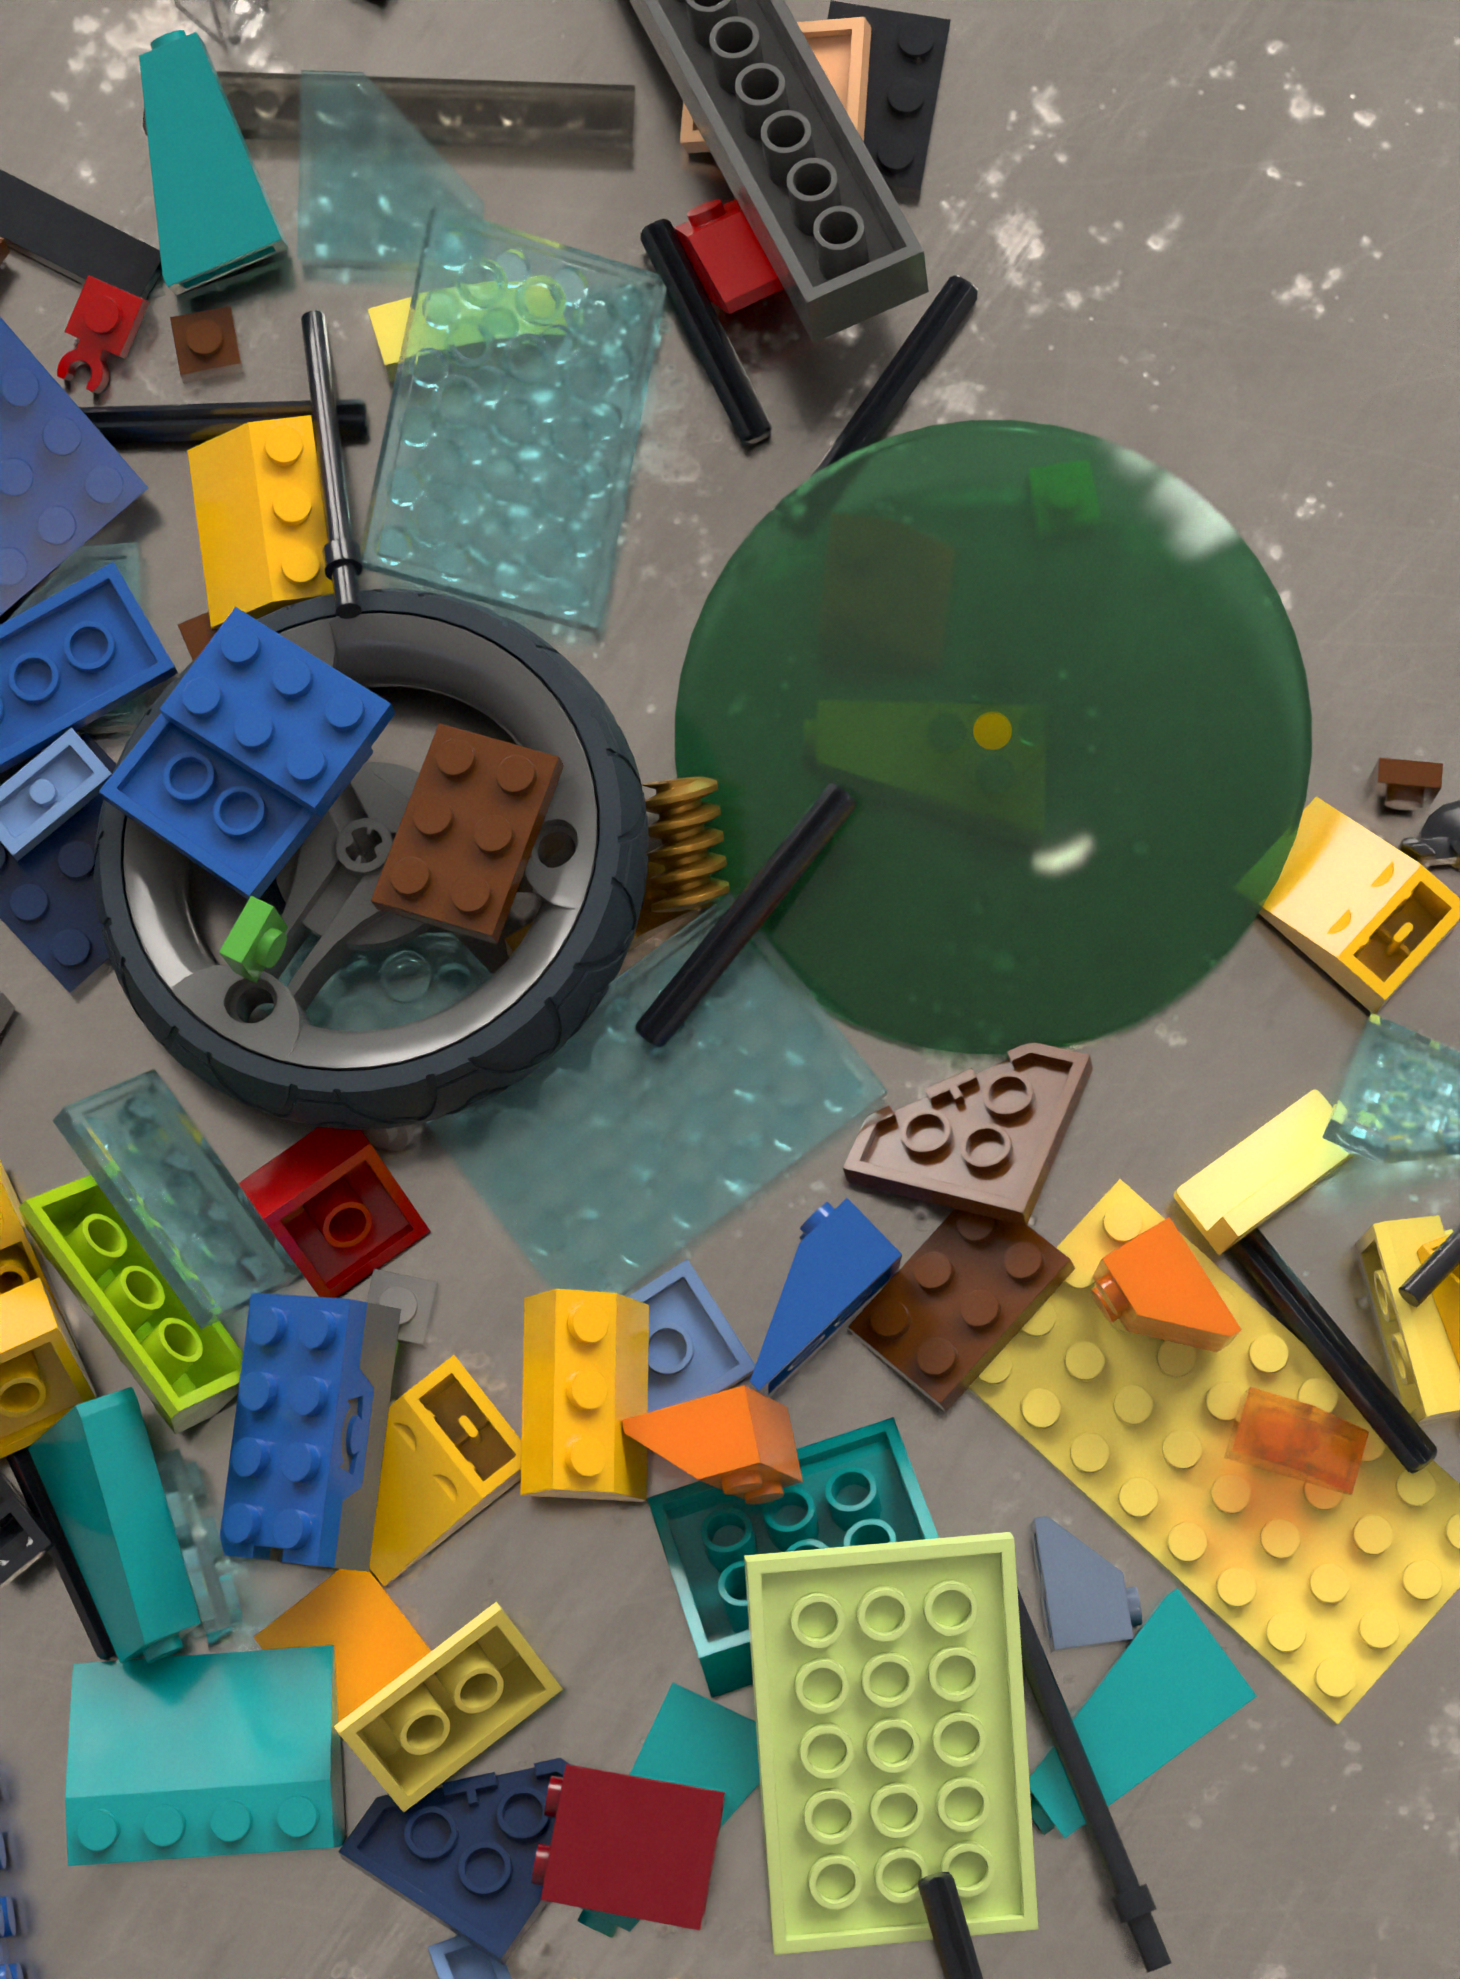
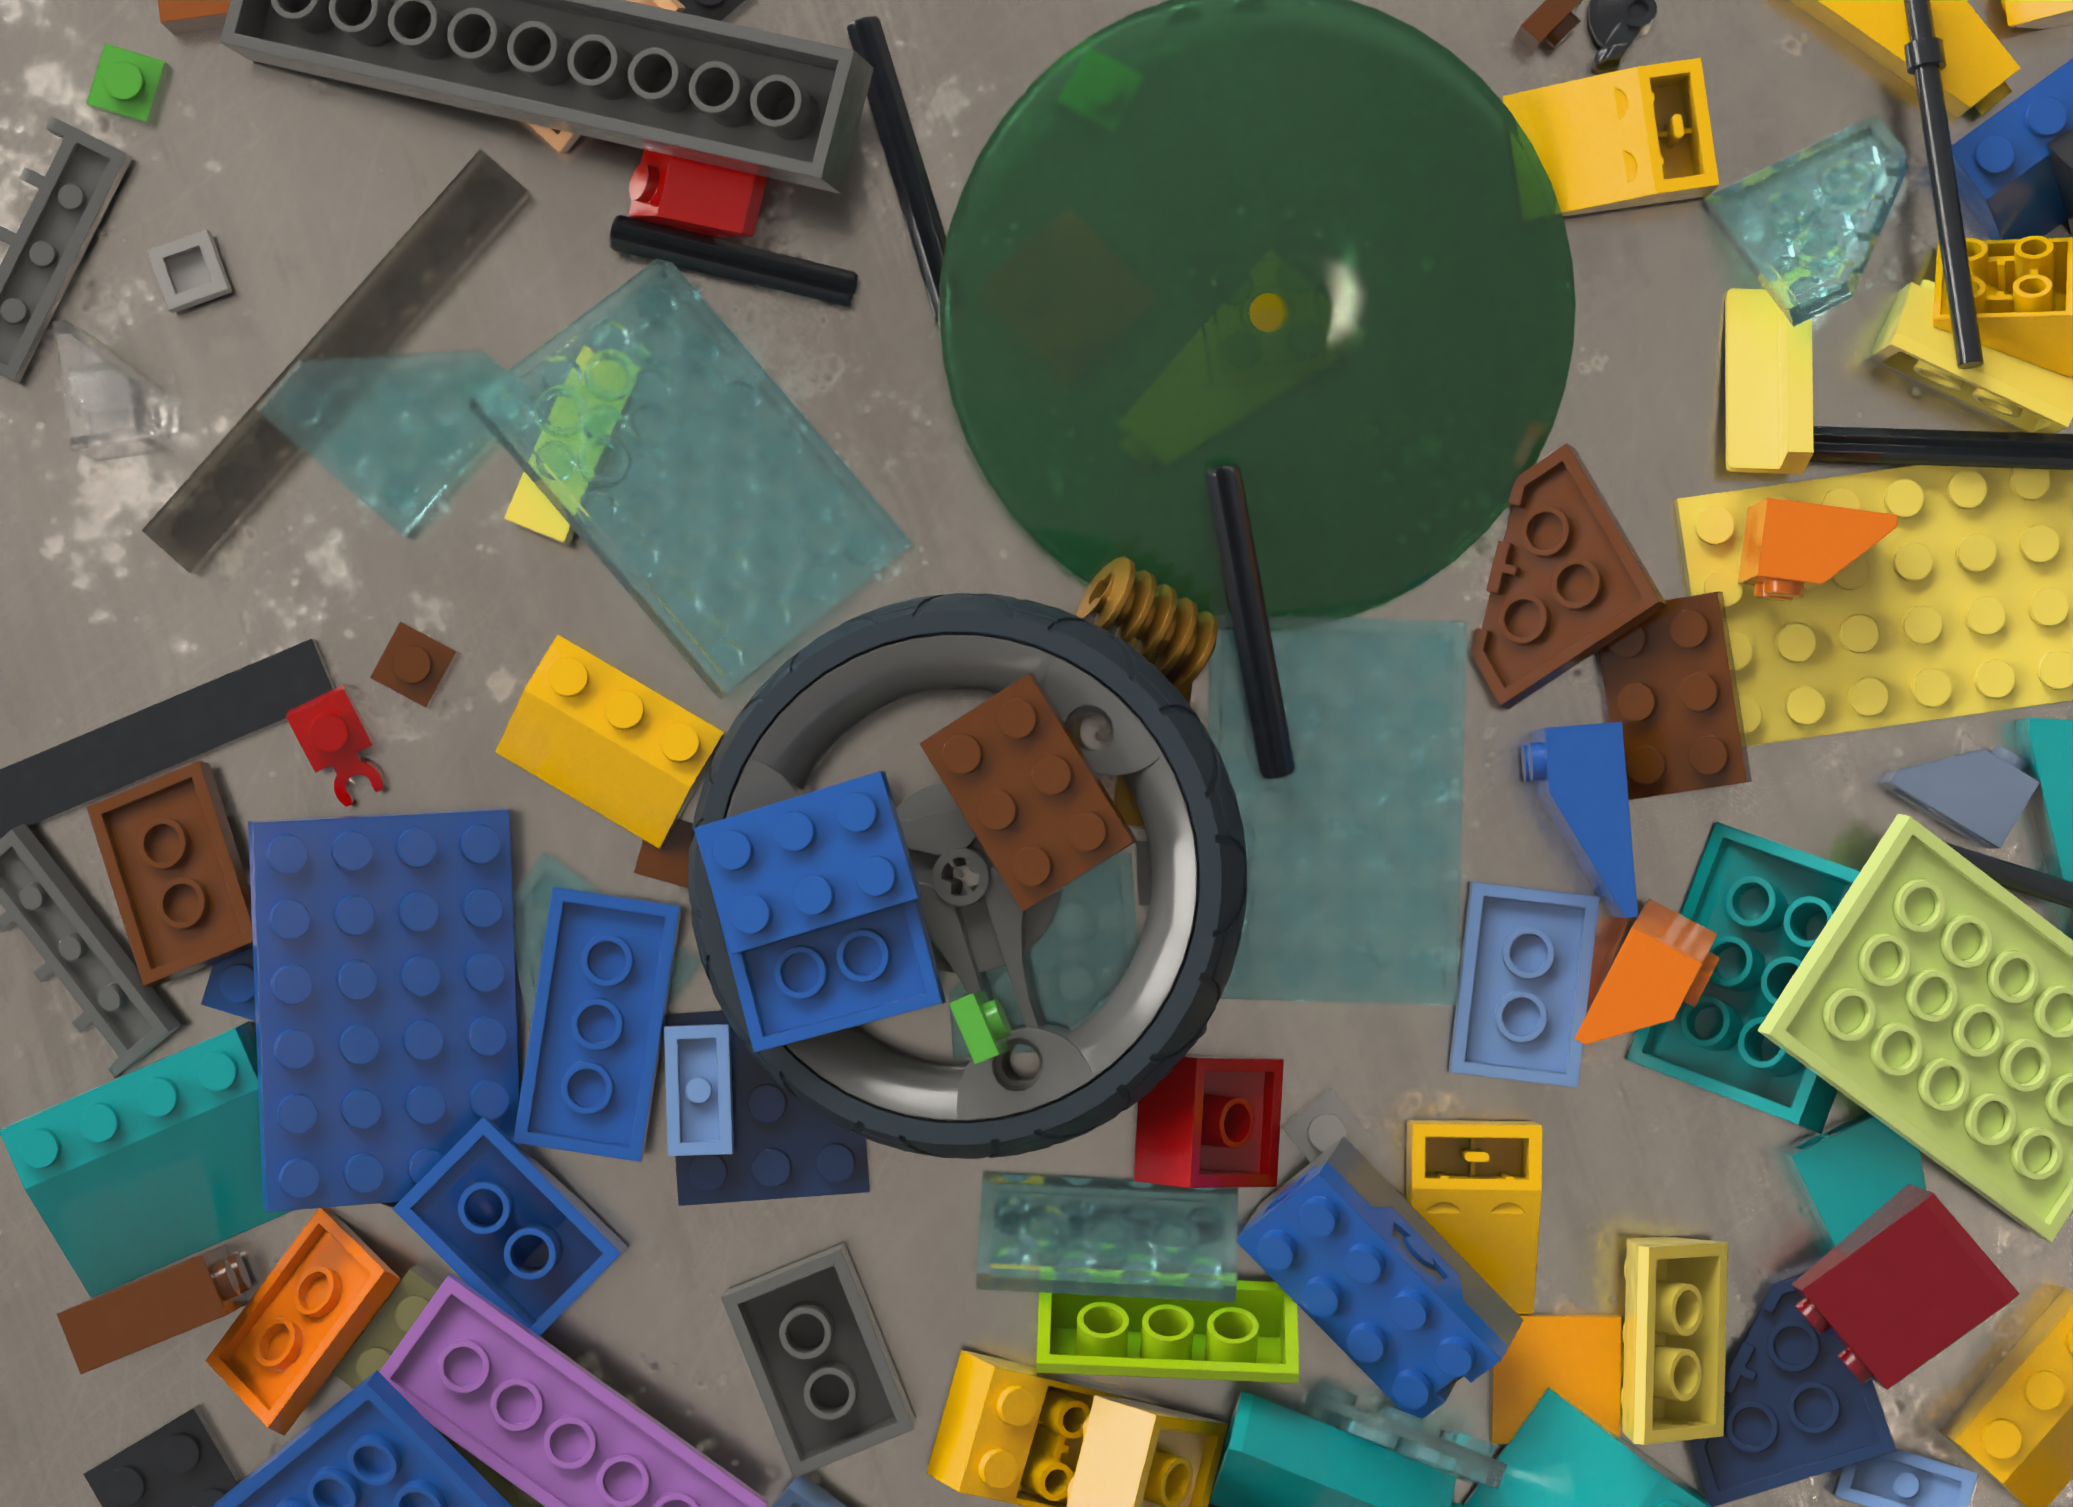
camera: 50 degrees left, 10 degrees up
black axle [79,399,368,443] -> none
teal slope [139,30,289,295] -> none
black bar [301,310,363,619] -> none
yellow slope [520,1288,649,1502] -> none
clear orange slope [1224,1387,1369,1496] -> none

